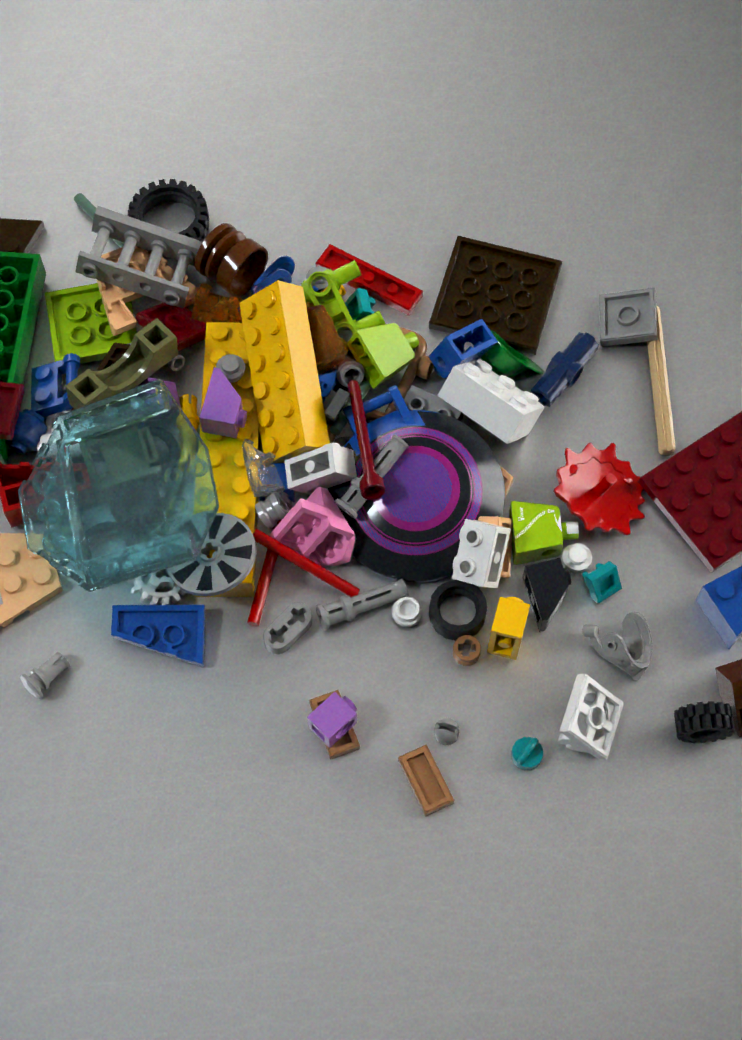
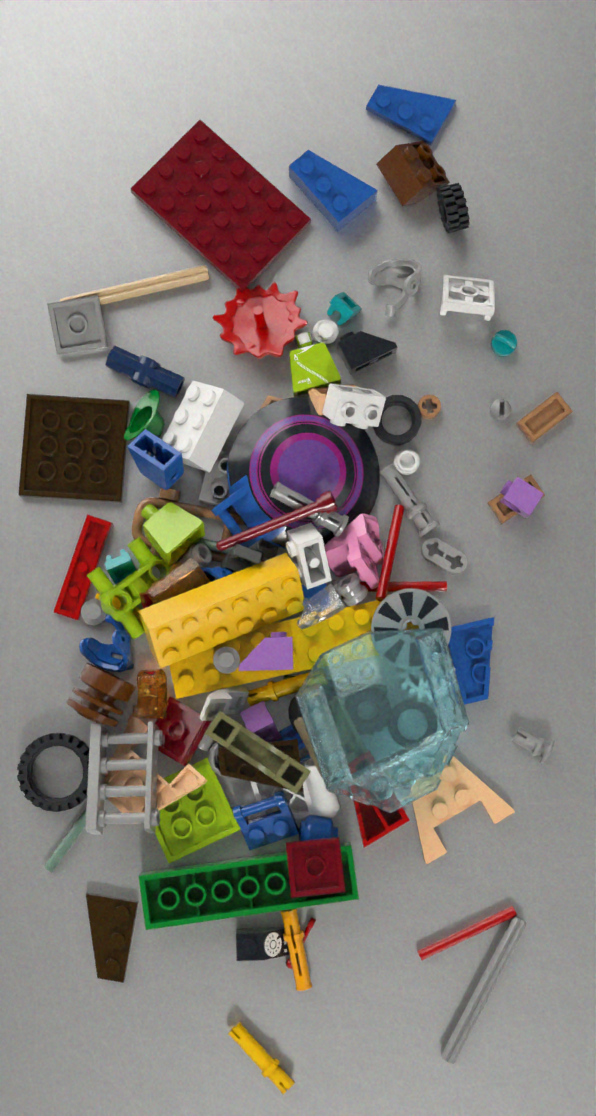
camera: 105 degrees left, 20 degrees up
yellow brick [487,597,530,660] -> none
none -> white slope [199,686,249,721]

